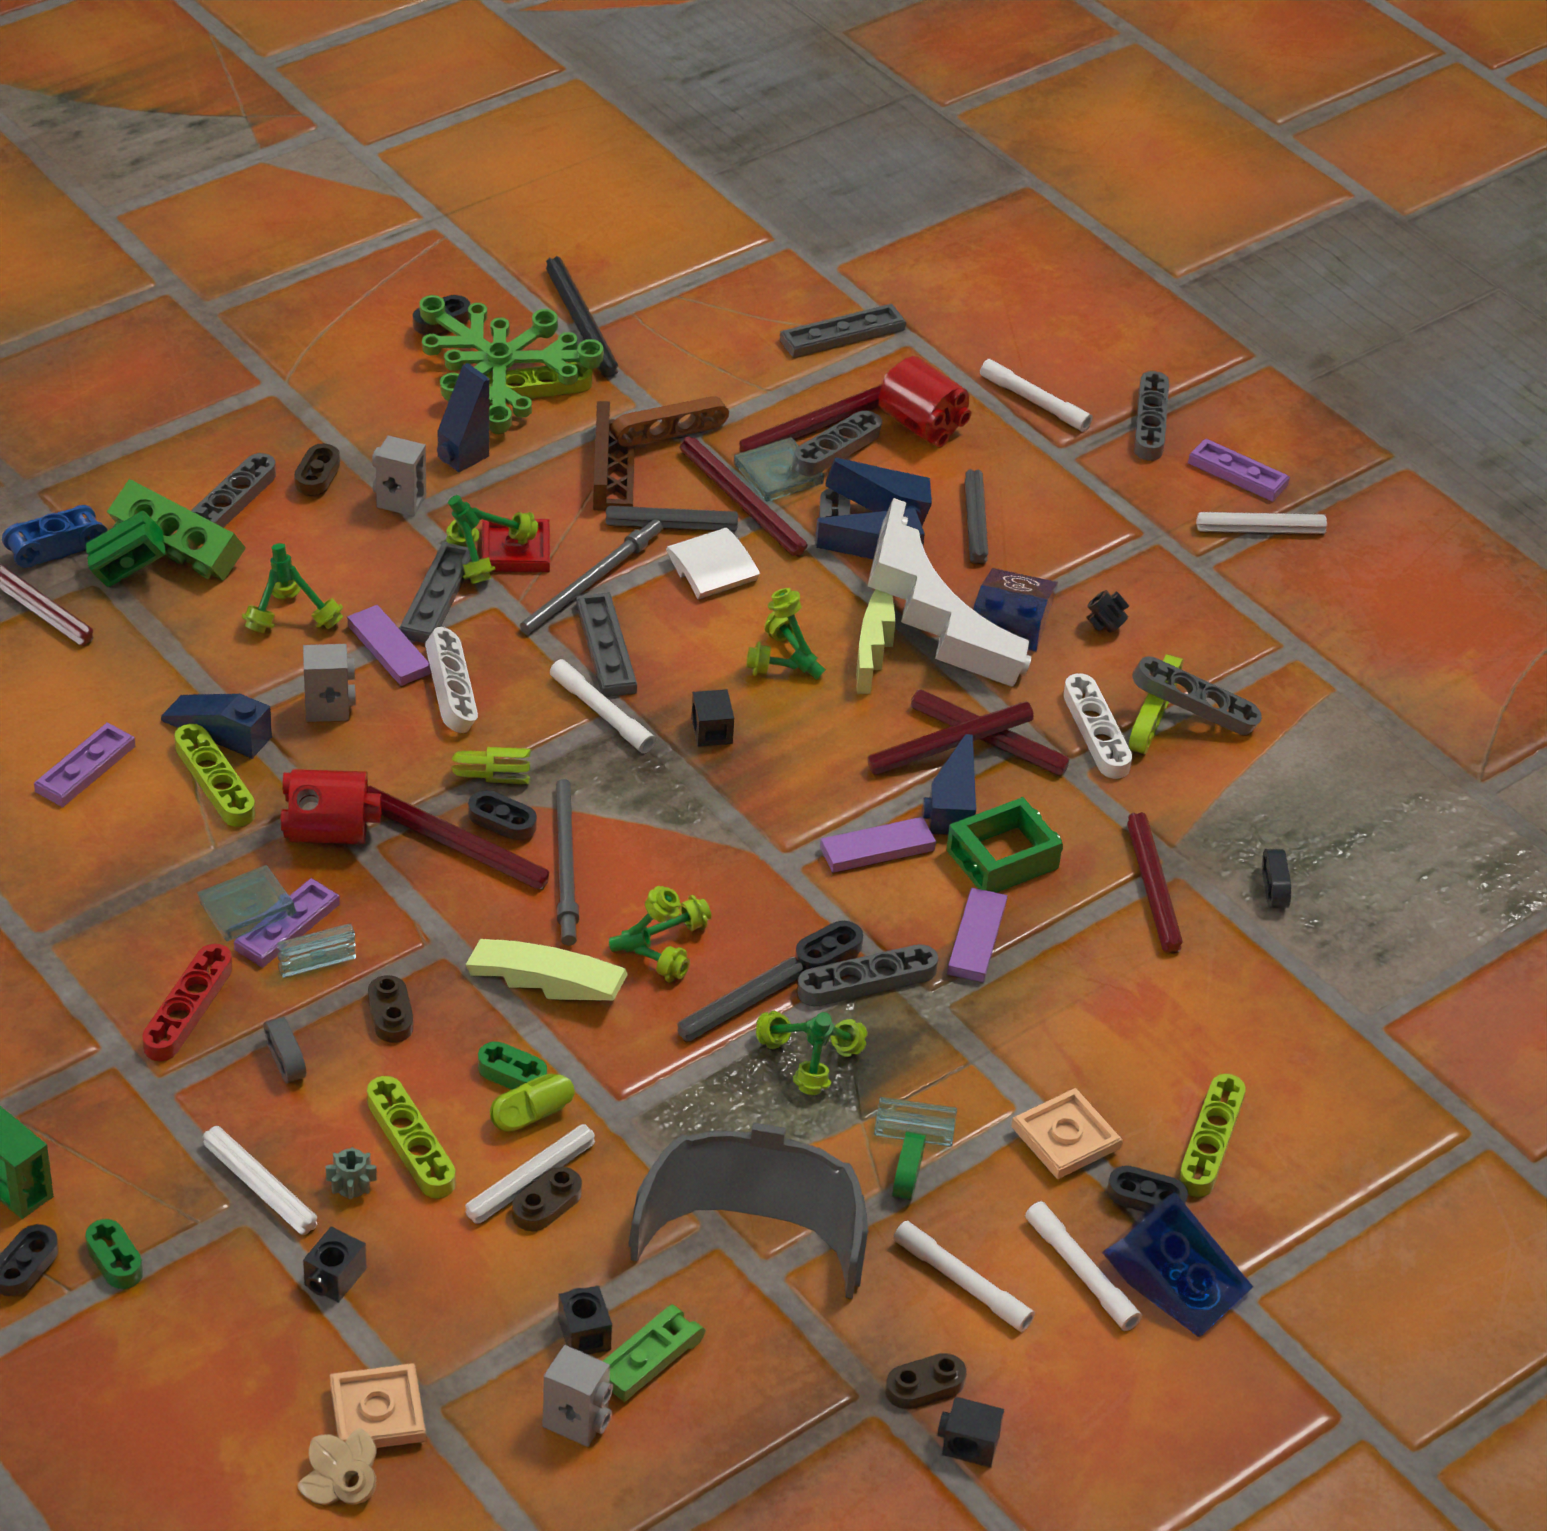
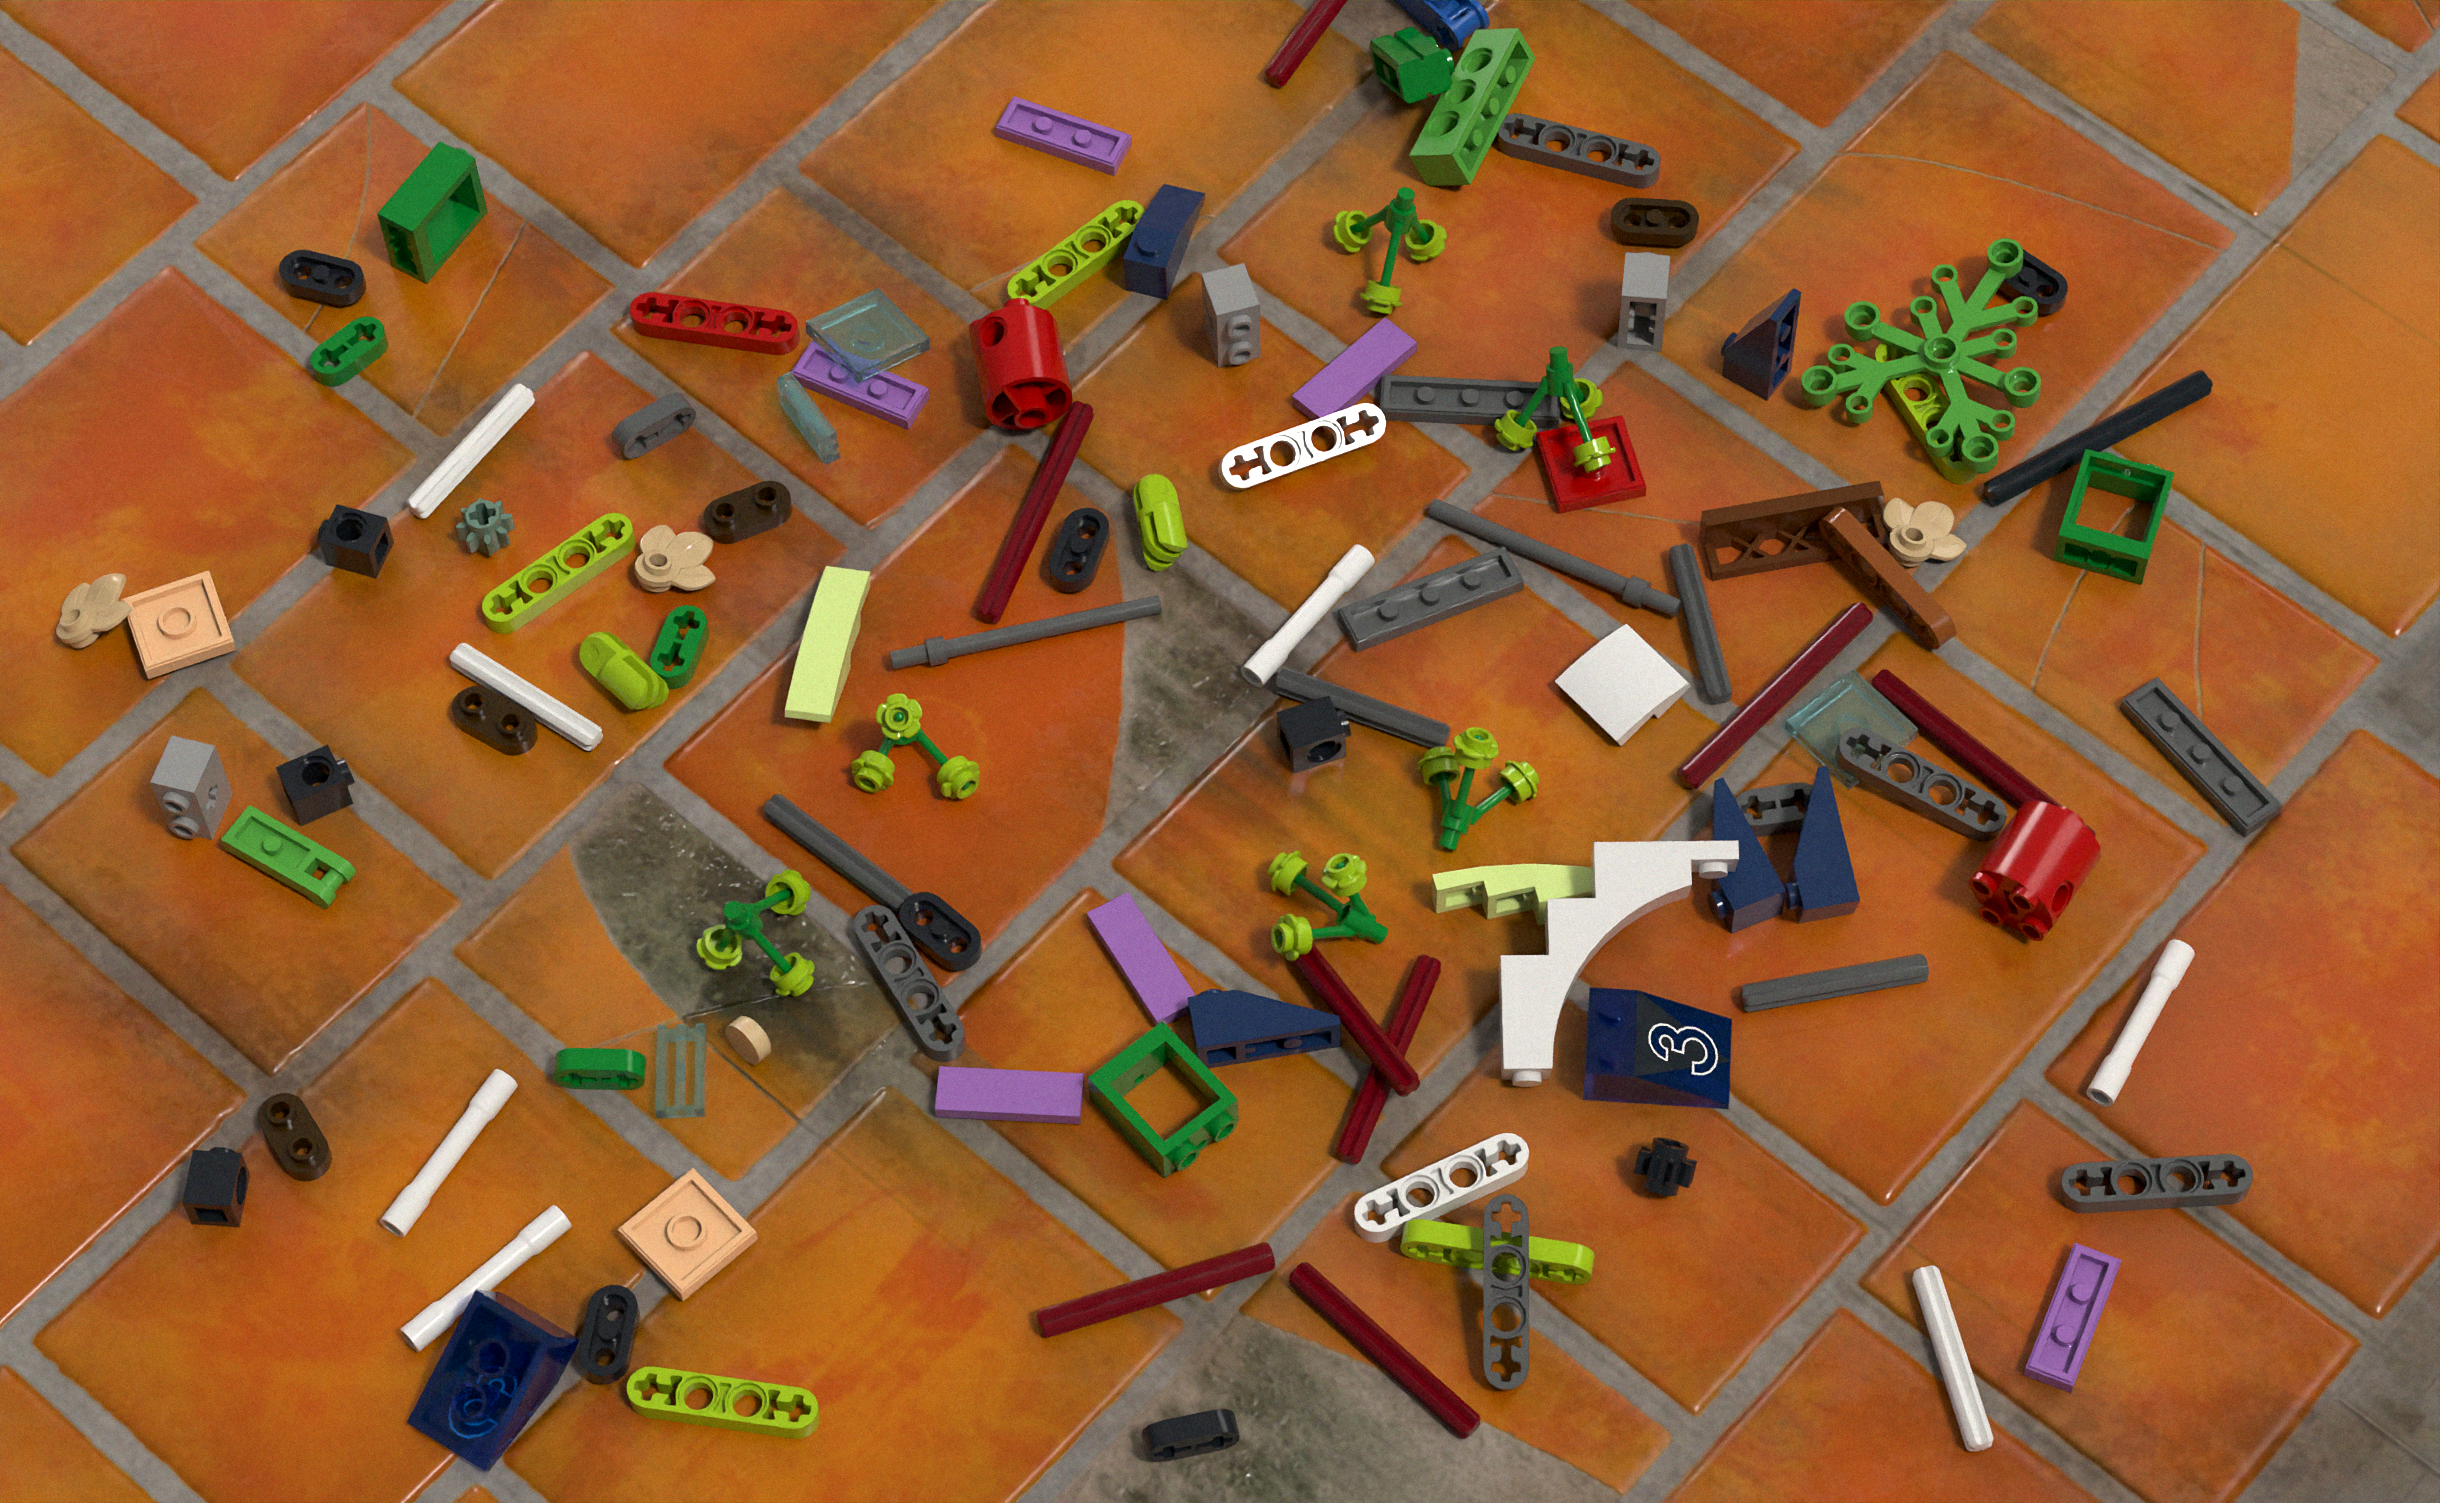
camera: 85 degrees right, 15 degrees up
dark grey piece [628,1122,868,1299] -> none
none -> tan plate [634,525,716,592]
none -> tan tile [726,1016,771,1065]
none -> lime plant [1267,851,1388,961]
none -> dark grey axle [1275,667,1451,748]
none -> dark red axle [1289,1262,1481,1439]
none -> tan plate [1882,498,1967,567]
none -> green window [2053,449,2175,584]

